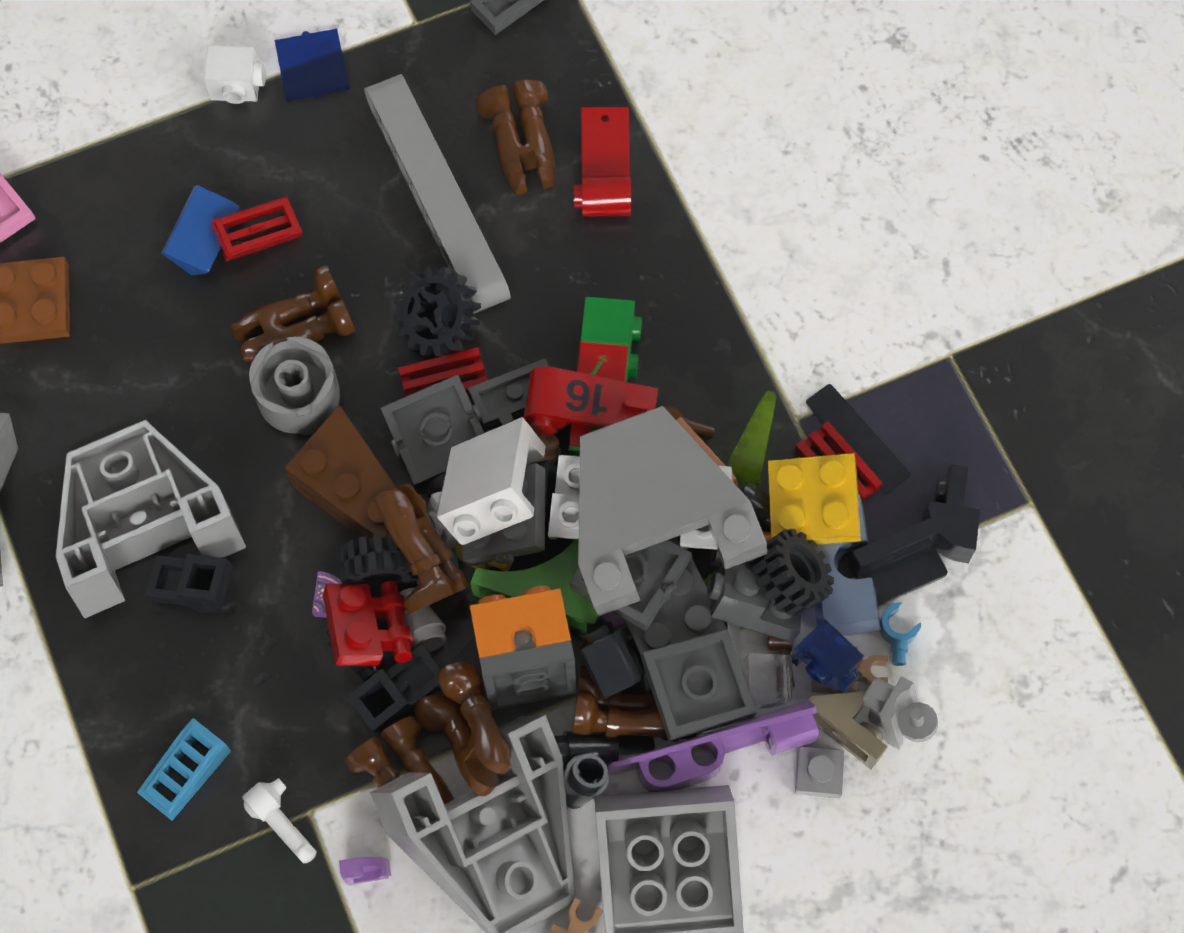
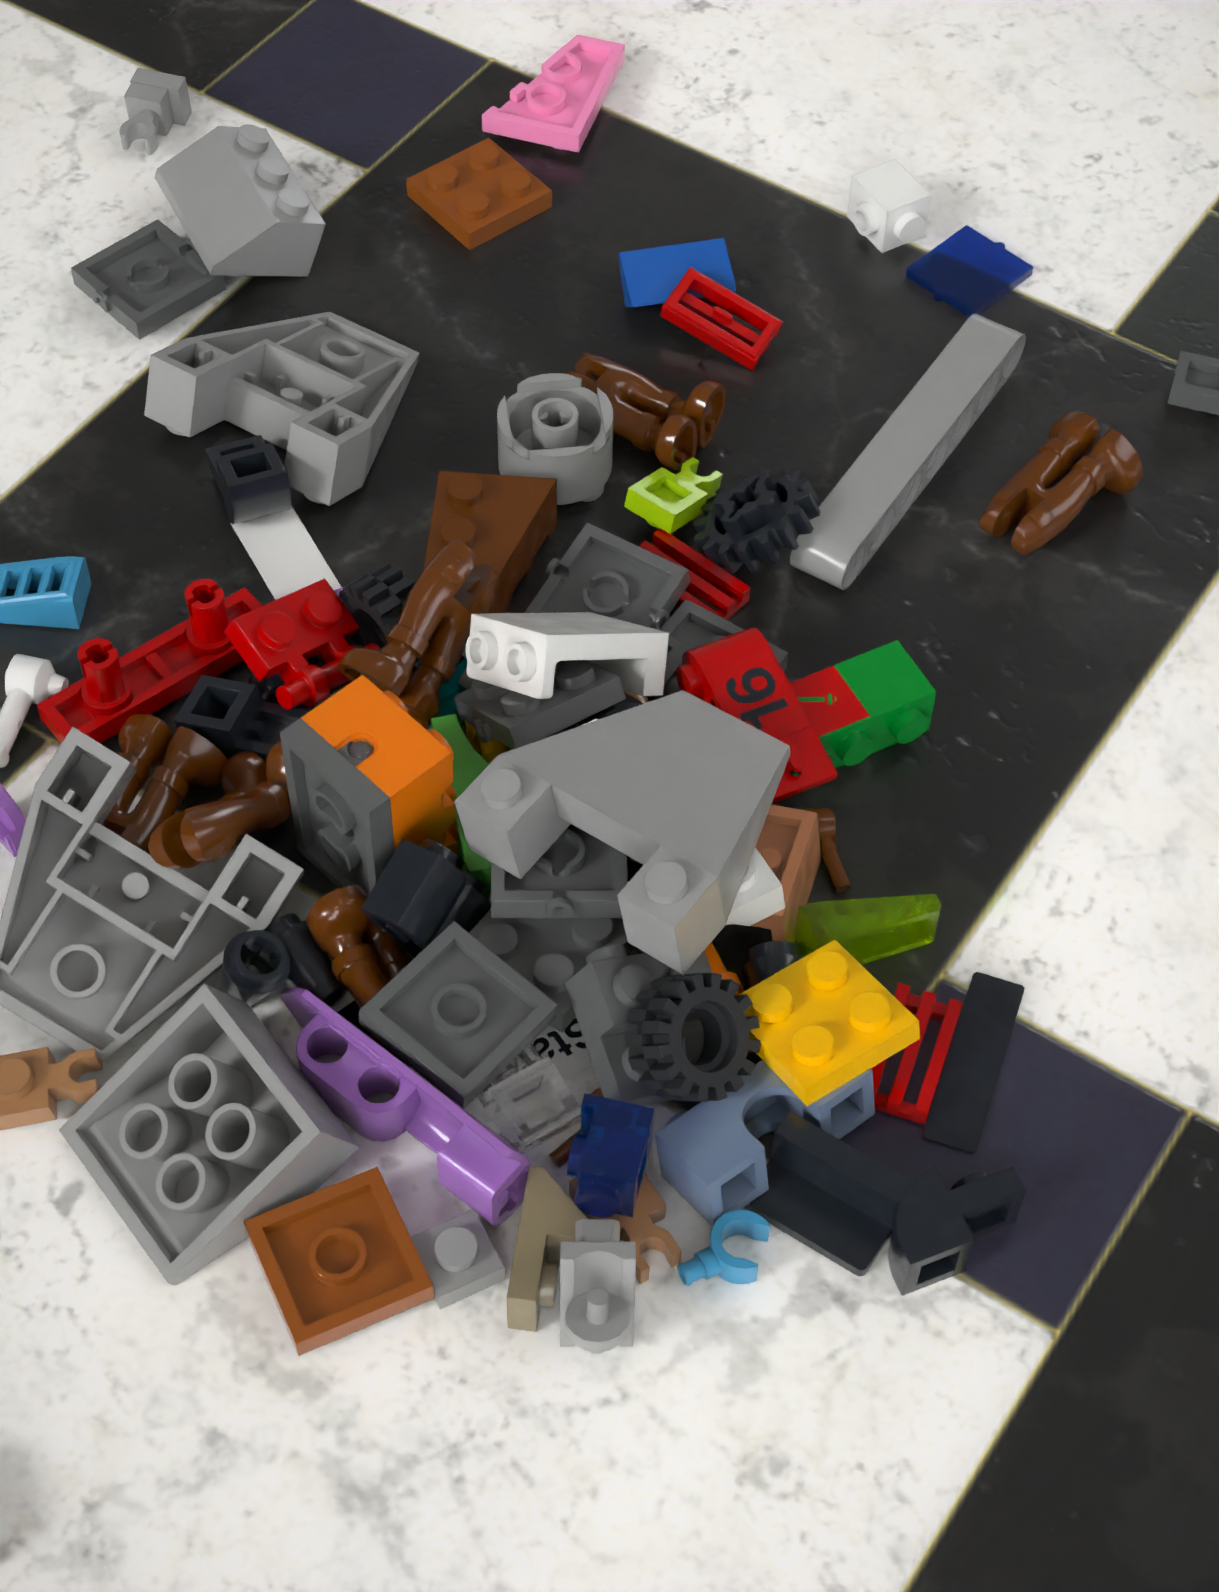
camera: 55 degrees right, 15 degrees down
red door [574,107,631,217] -> none
none -> red plate [37,579,262,744]
none -> white sticker [231,506,342,600]
none -> dark orange plate [244,1167,434,1356]
none -> lime plate [624,457,723,534]

